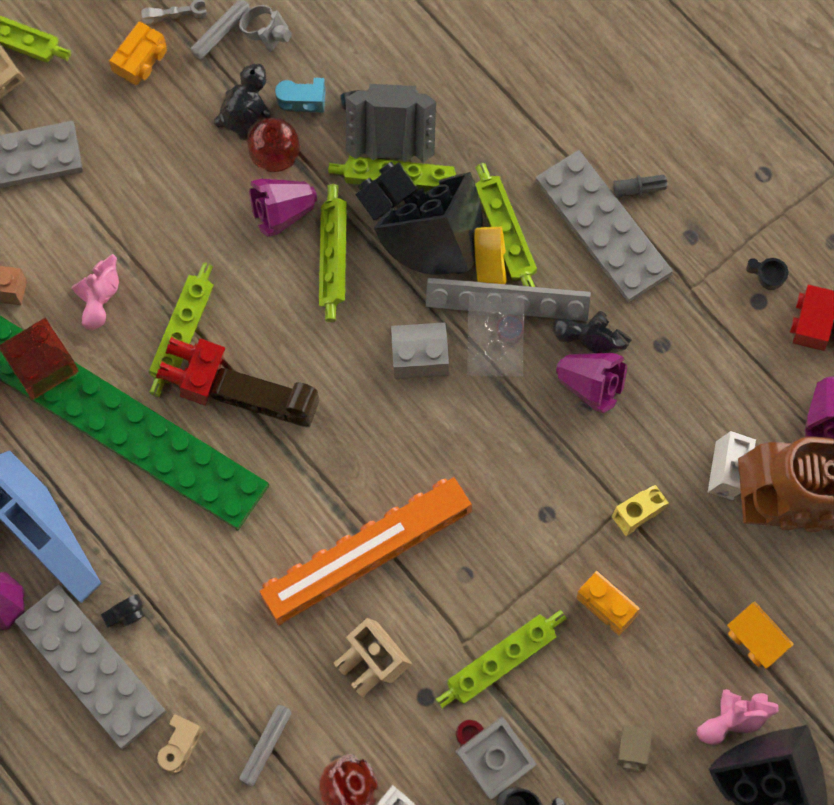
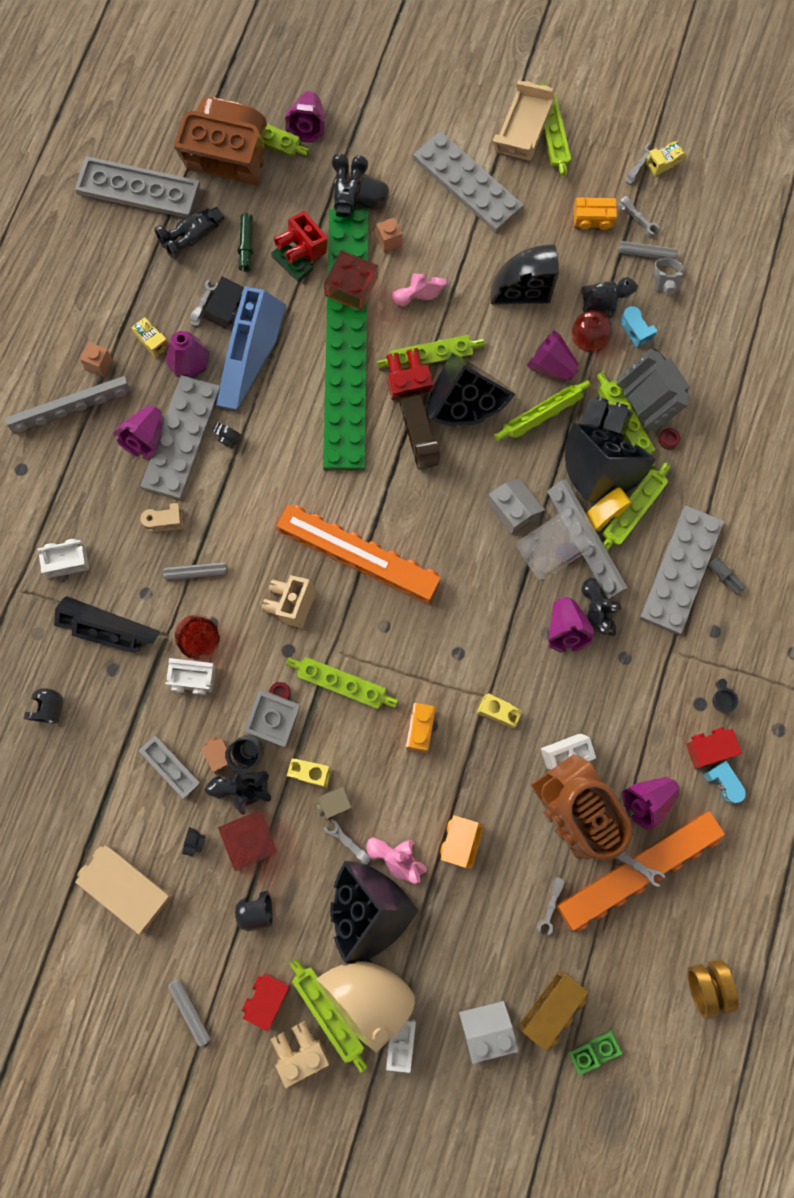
camera: 50 degrees right, 5 degrees up
none -> magenta cone [113,406,164,459]
none -> light yellow leg [287,759,333,789]
none -> light grey piece [324,819,371,865]
none -> black brick [428,352,515,426]
none -> black brick [490,244,559,304]
none -> dark red tile [658,428,681,450]

